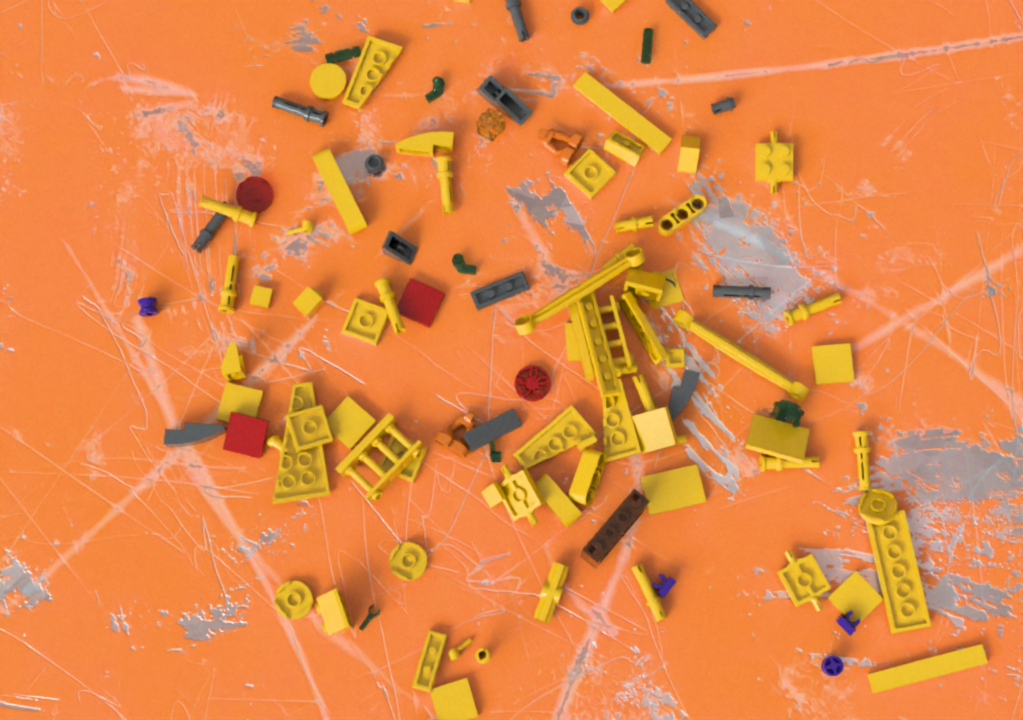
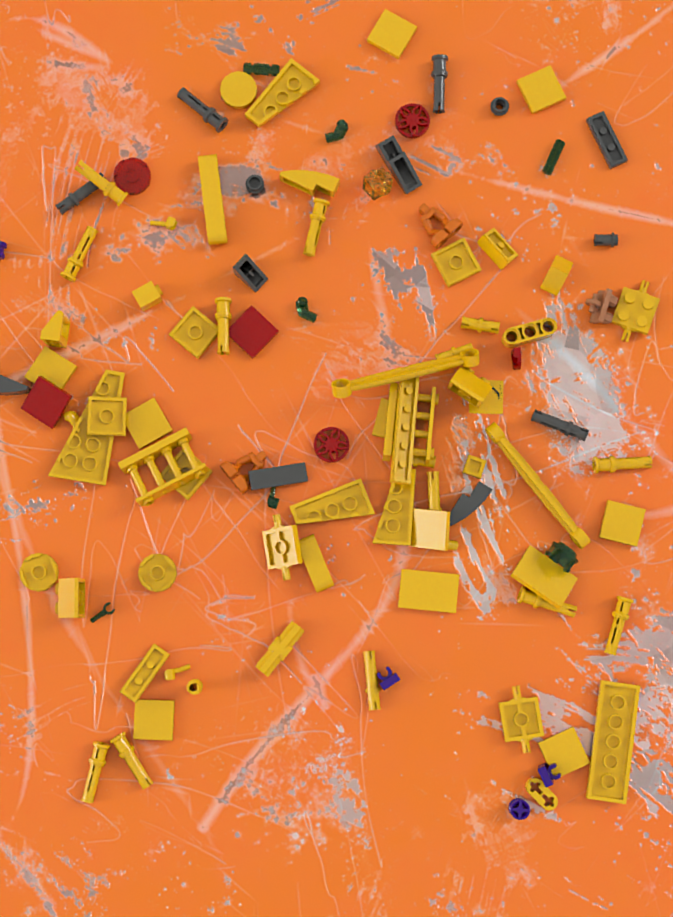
camera: 15 degrees right, 5 degrees up
yellow tile [250,285,273,309] -> none
dark grey tile [470,271,530,311] -> none
yellow tile [481,482,507,508] -> none
yellow beam [569,448,607,506] -> none
yellow tile [573,72,672,155] -> none
yellow tile [577,435,598,452] -> none
reddish brown window [580,489,650,569] -> none
yellow plate [618,291,668,366] -> none
yellow tile [858,488,898,525] -> none
yellow tile [867,644,988,694] -> none
none -> red wheel [395,103,430,138]
none -> red tile [511,347,521,370]
none -> yellow beam [525,777,558,811]
none -> nougat hips [585,288,618,324]

